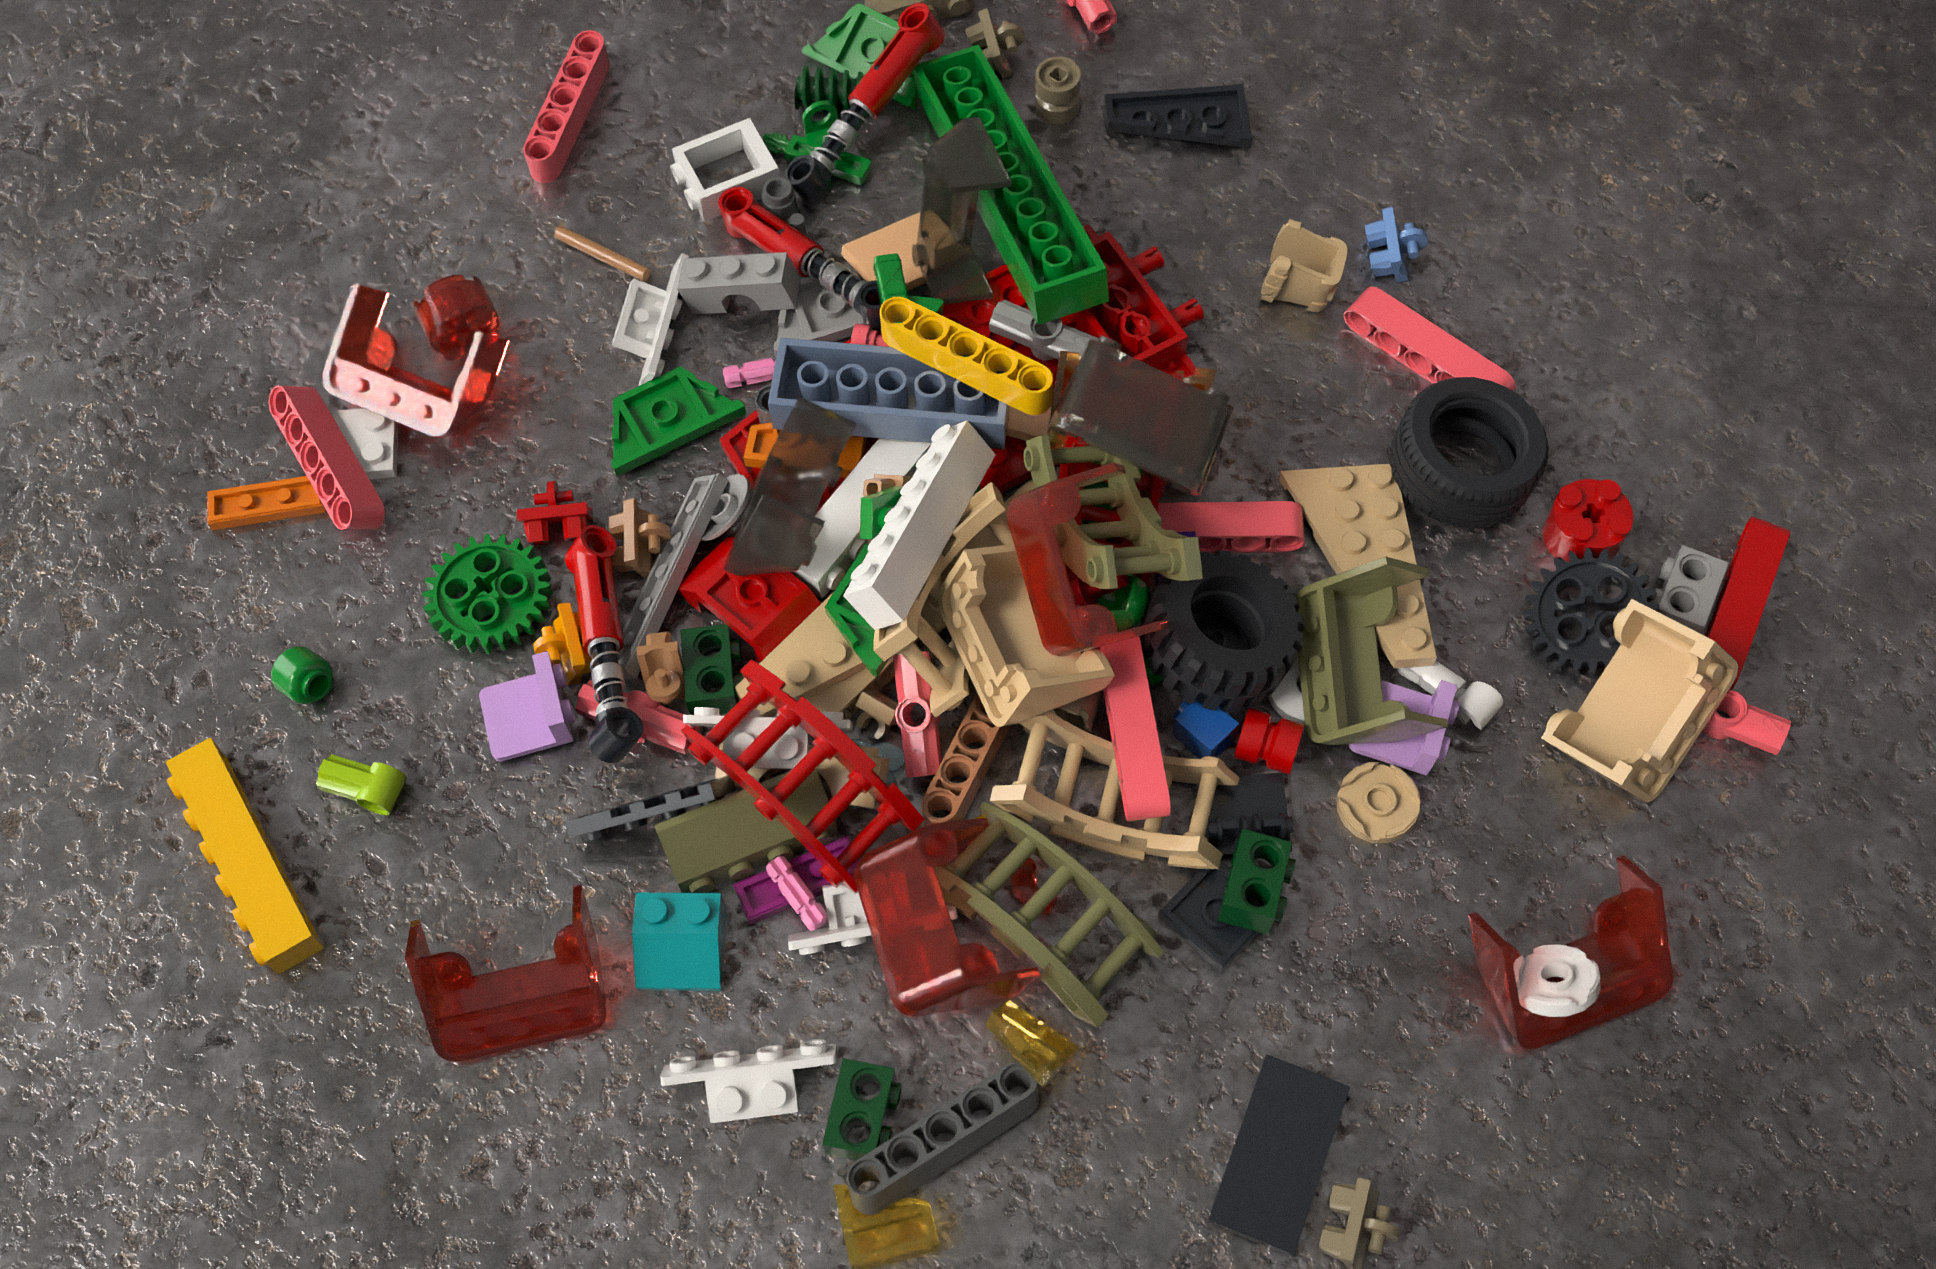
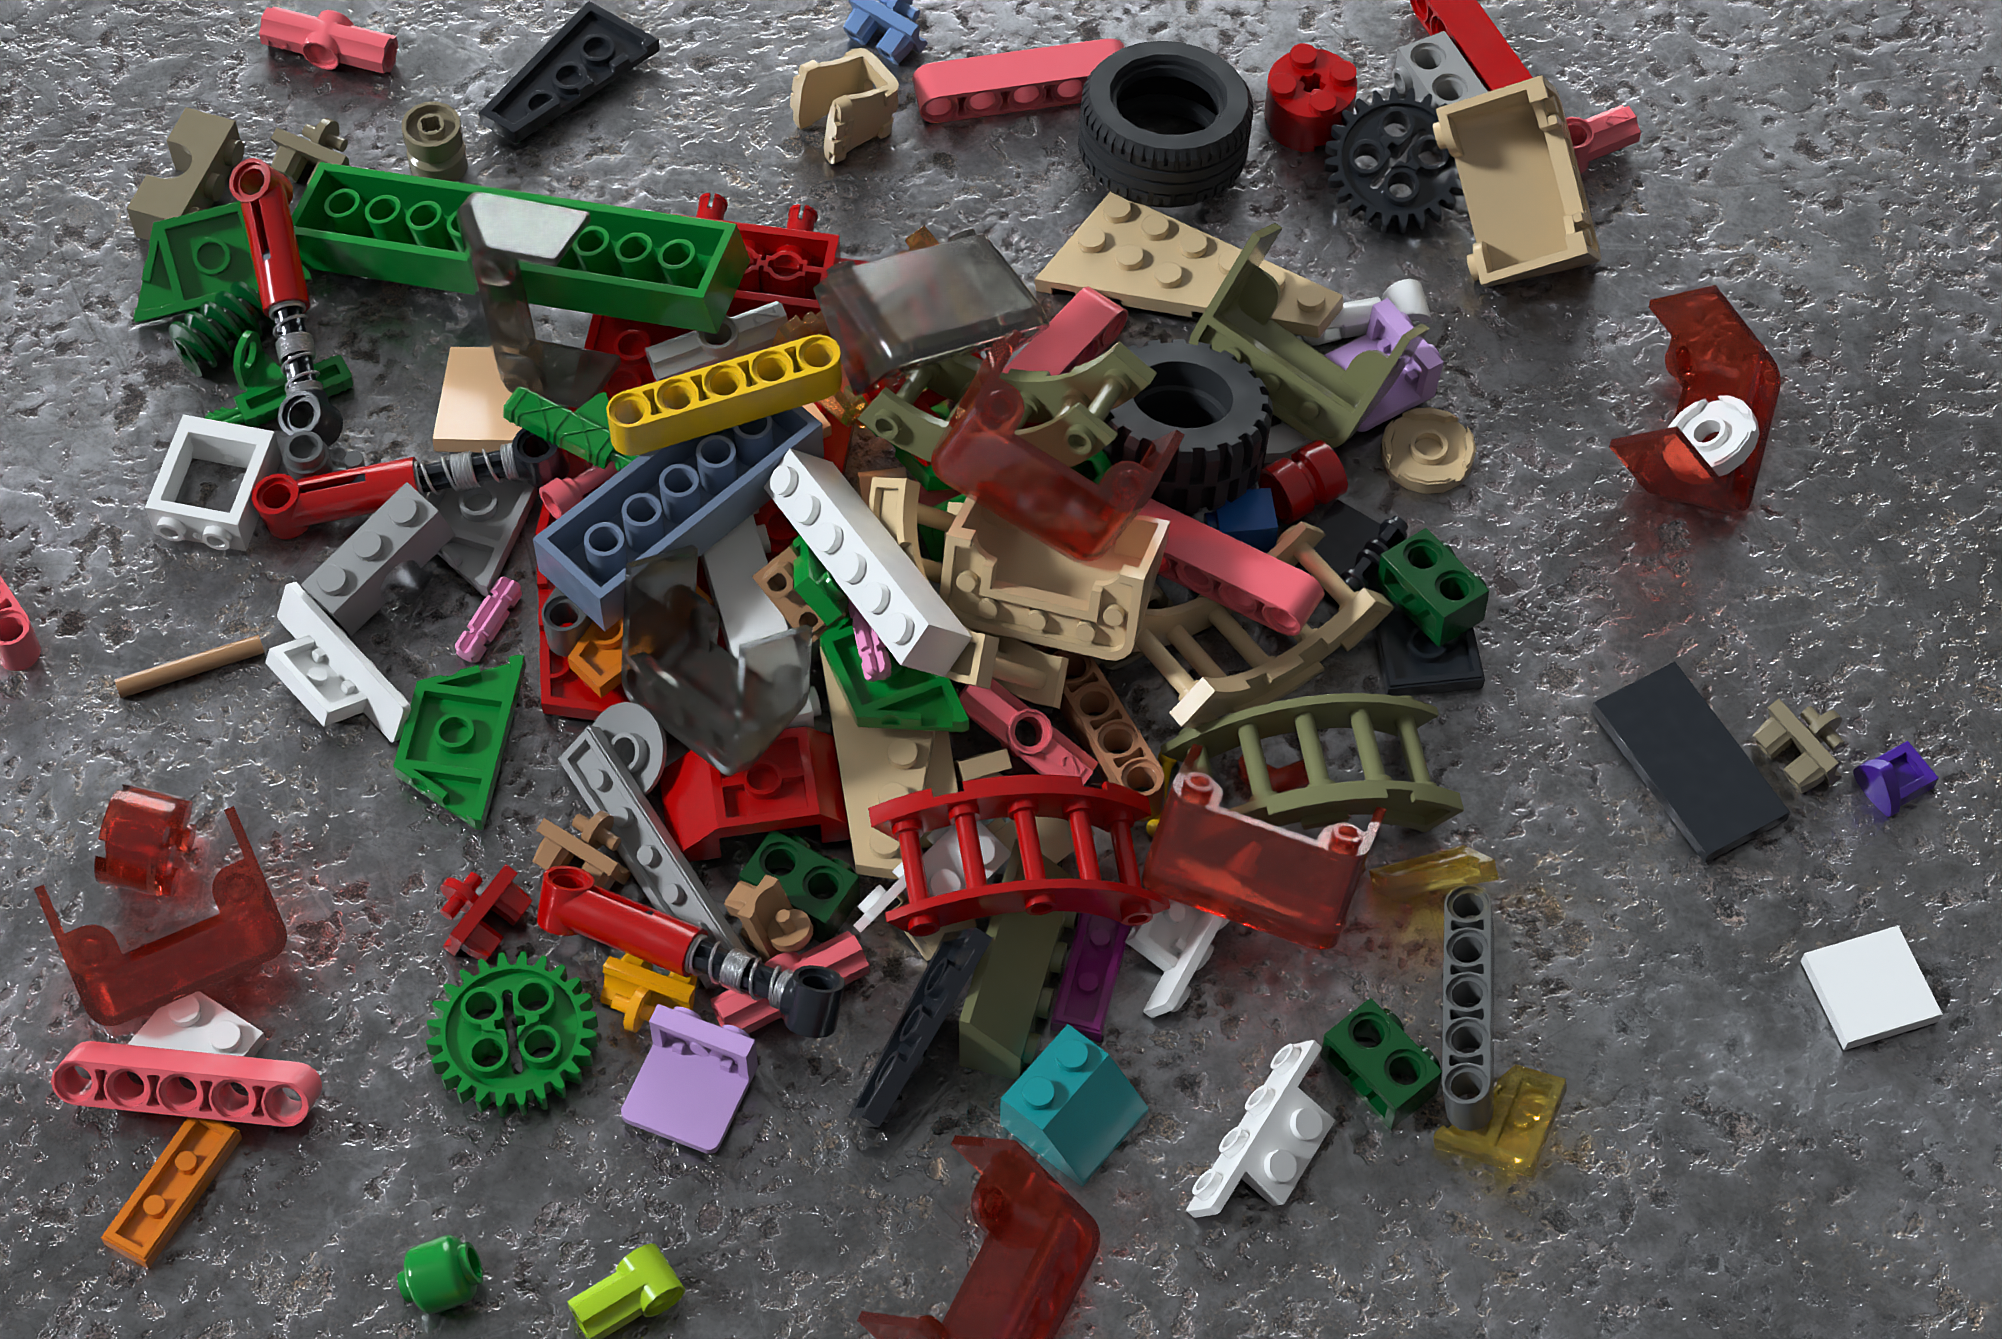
camera: 55 degrees left, 5 degrees down
bright pink axle [766,856,828,931] -> none

